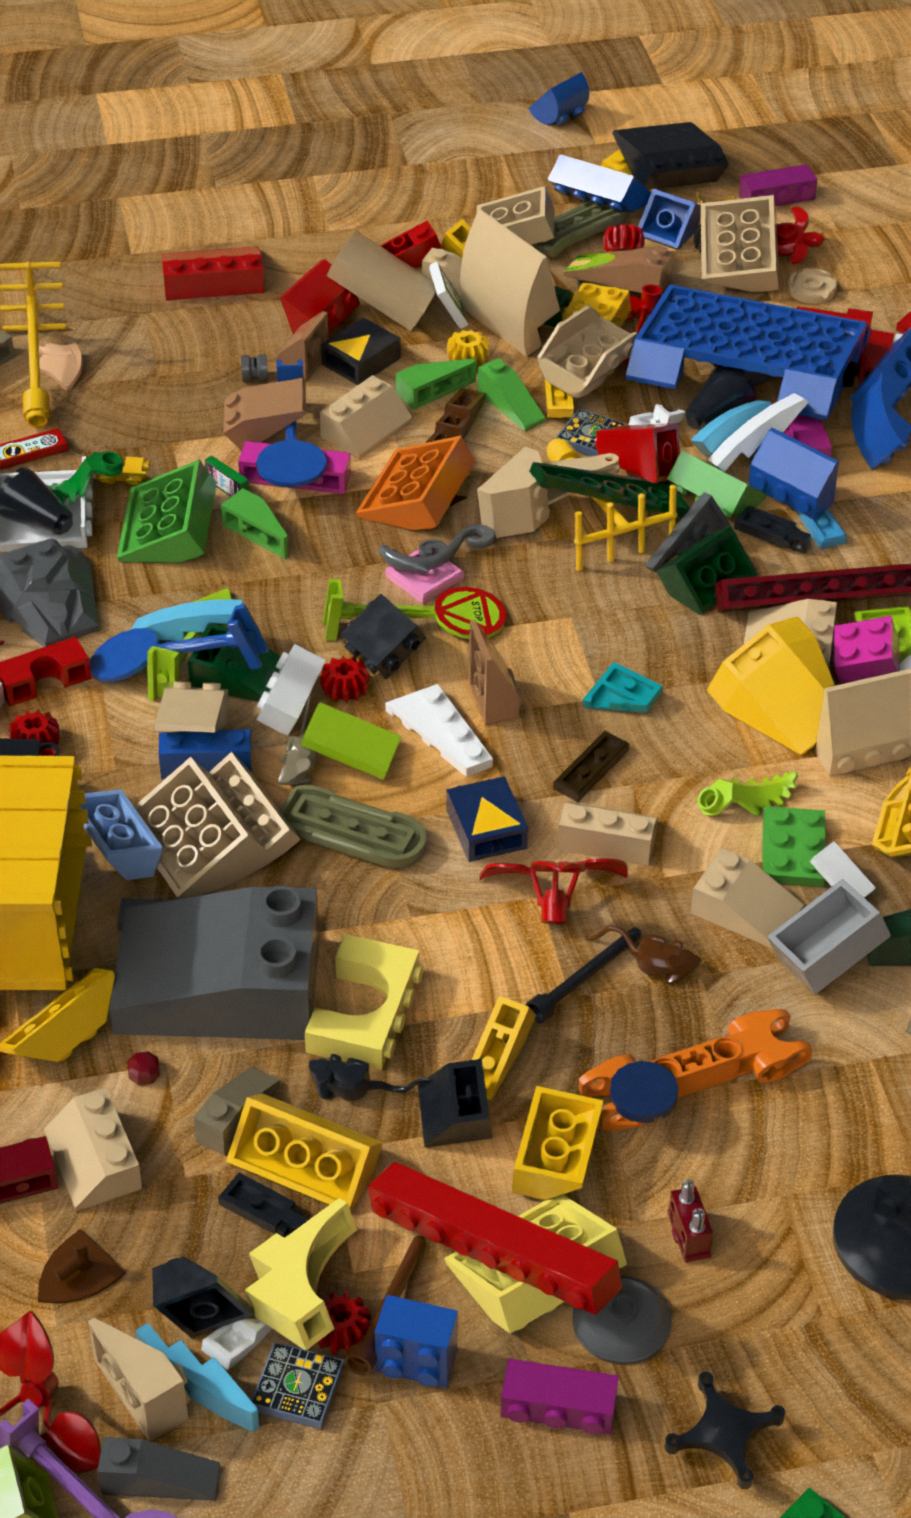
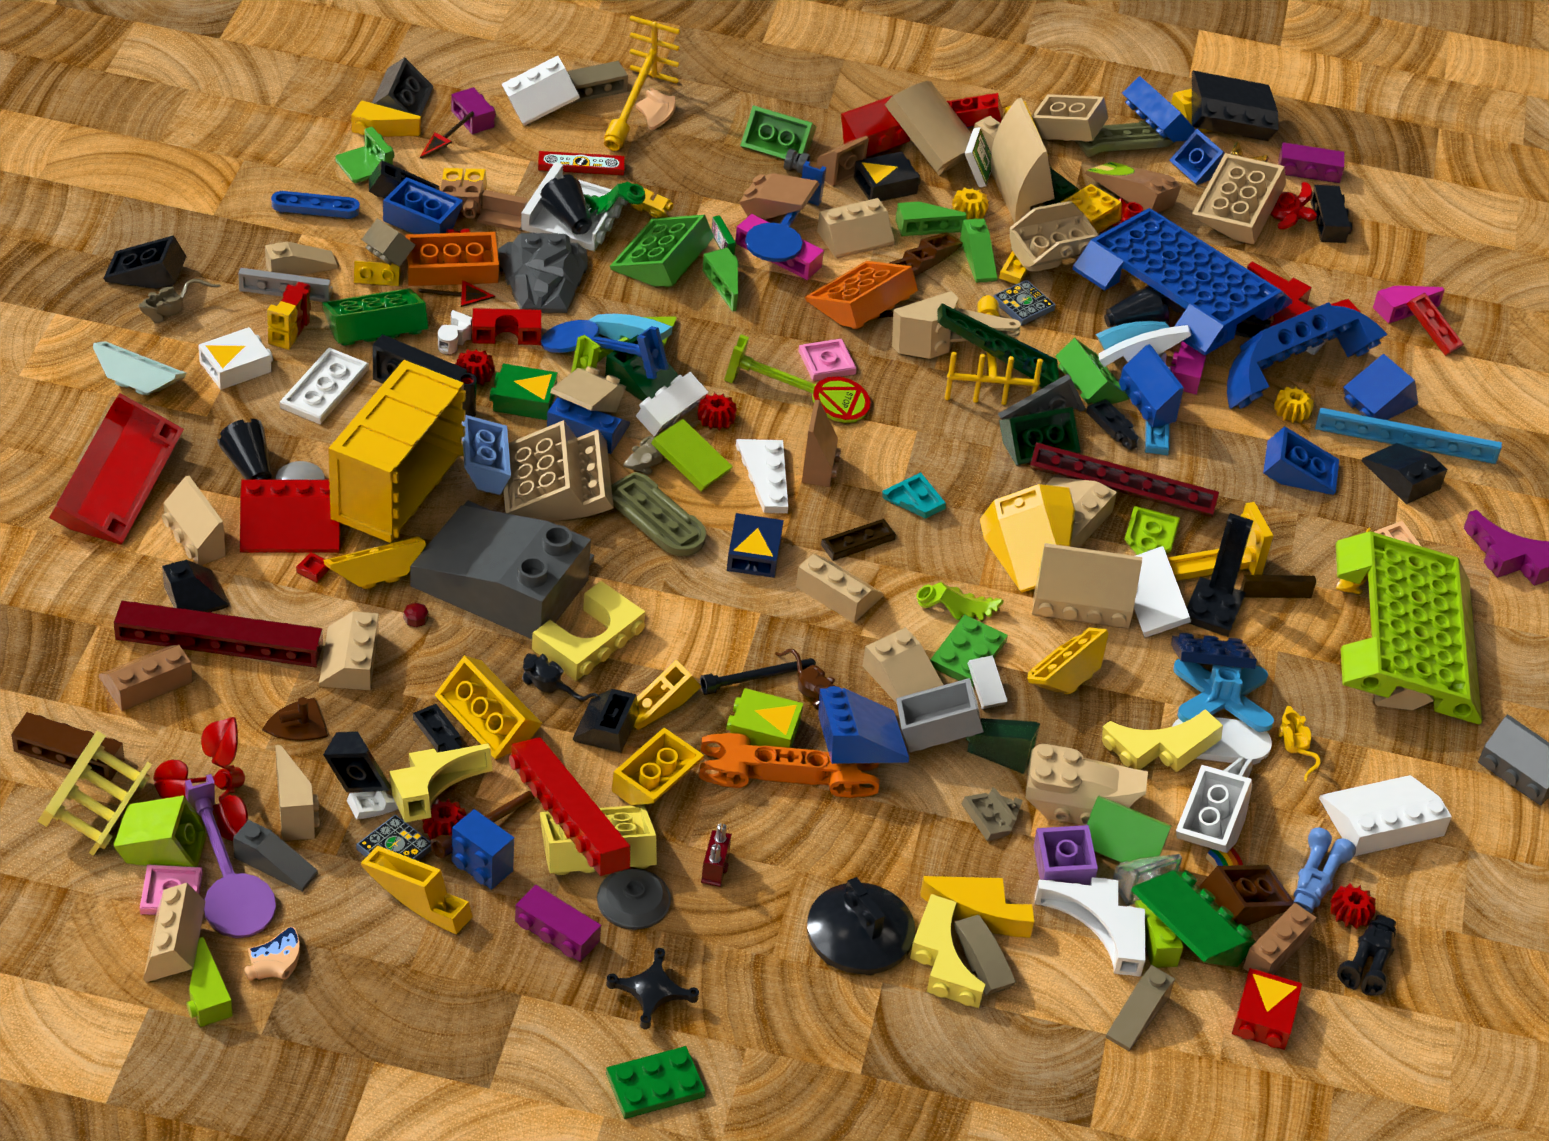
camera: 20 degrees right, 0 degrees up
medium azure slope [135,1323,260,1432] -> none
red slope [161,246,265,300] -> none
dark tan slope [194,1067,280,1156] -> none
black brick [340,594,426,679] -> none
dark grey plant [378,524,496,573] -> none
red plant [480,858,628,924] -> none
blue brick [528,72,590,126] -> none
red slope [595,423,680,483] -> none
red gear [603,224,645,252] -> none
dark blue tile [609,1061,678,1123] -> none
white slope [629,404,685,425] -> none
tan tile [788,268,837,304] -> none
dark pink brick [834,616,900,685] -> none
none -> yellow slope [361,845,473,935]
none -> green brick [489,363,558,420]
none -> lime brick [726,688,803,748]
none -> bright green slope [740,105,816,159]
none -> blue slope [818,686,909,764]
none -> black brick [1310,185,1352,243]

